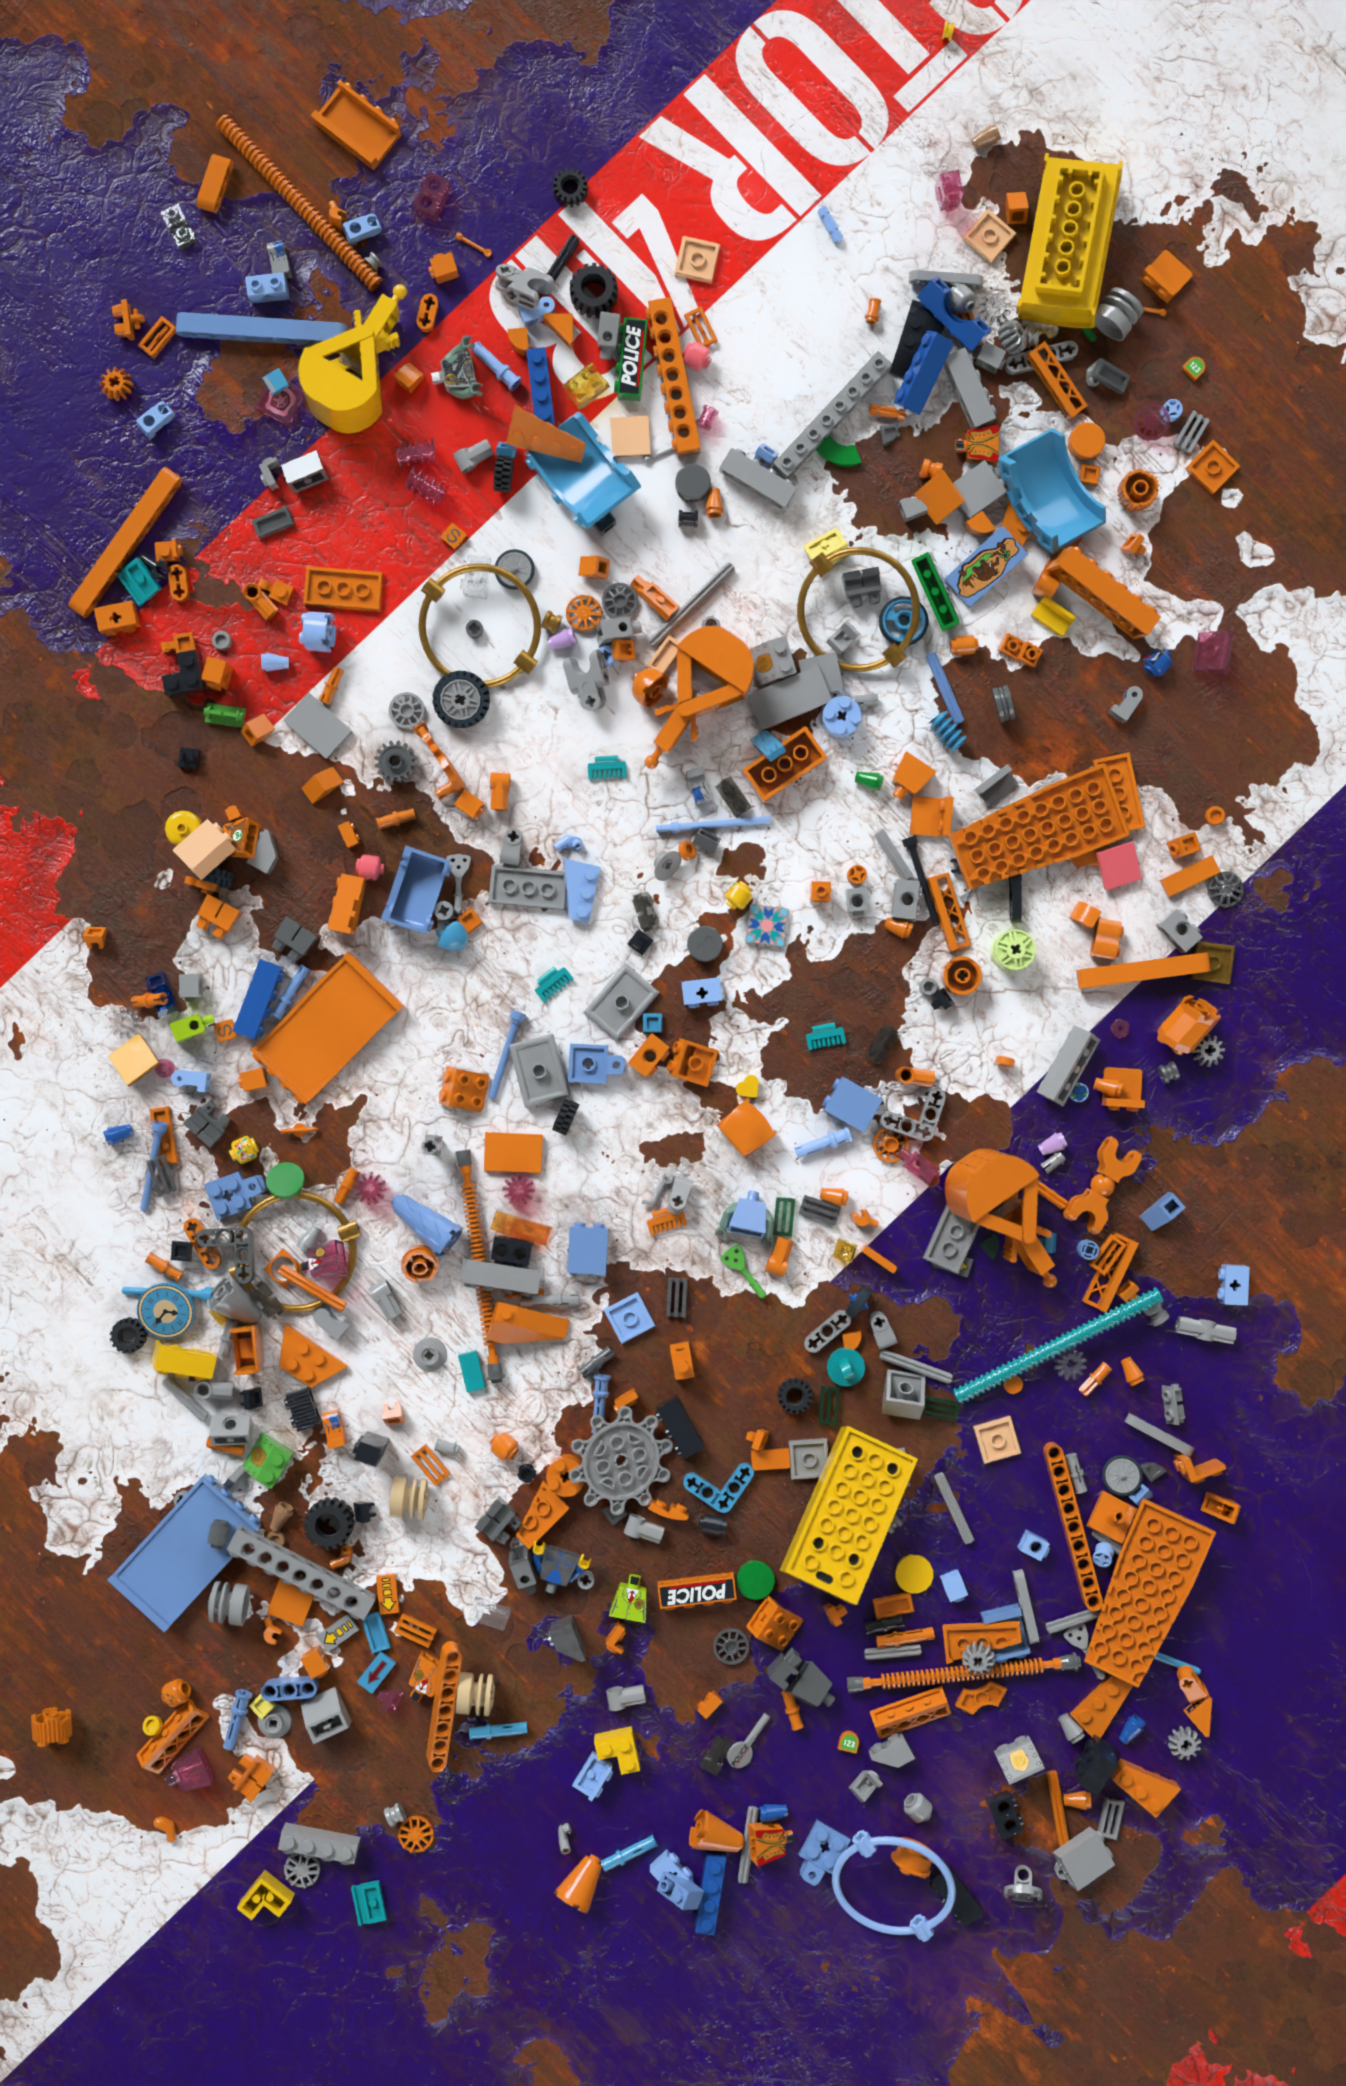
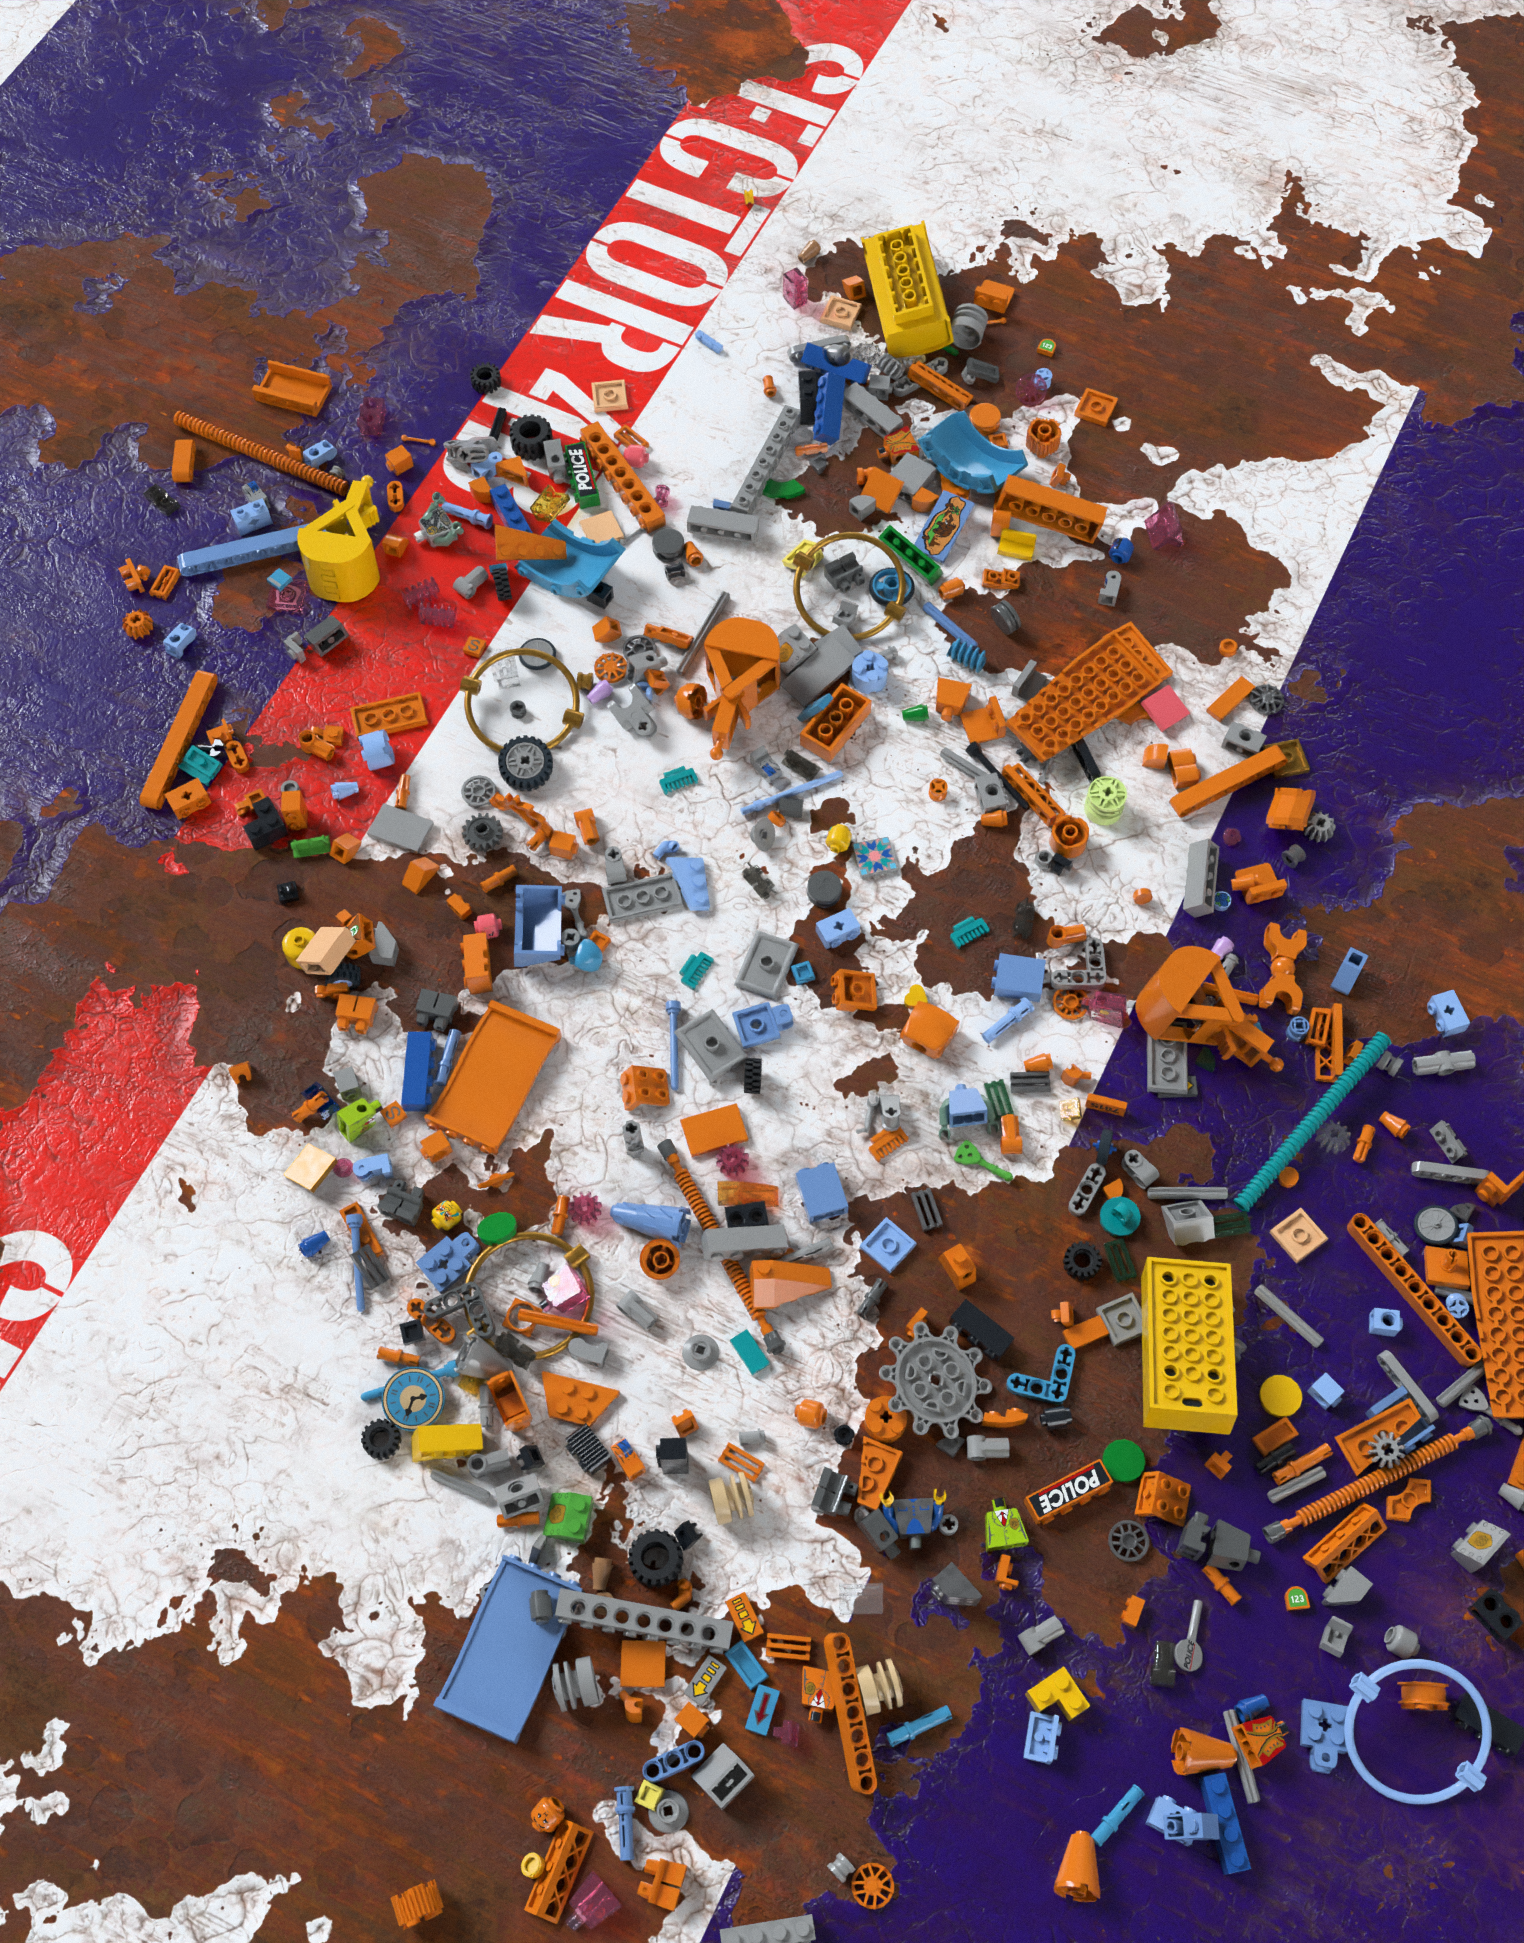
camera: 15 degrees left, 25 degrees down
clear gear [109,1007,142,1039] -> none
dark grey tile [251,506,295,539] -> none
light grey arm [558,1823,572,1855] -> none
medium blue pin [591,1374,611,1433] -> none
black tile [627,929,654,955] -> none
orange brick [628,1033,670,1077] -> none
light nougat tile [646,635,679,674] -> none
orange brick [810,881,831,902] -> none
light grey brick [845,887,868,916] -> none
orange bracket [1167,832,1202,860] -> none
light grey tile [1173,410,1210,454] -> none

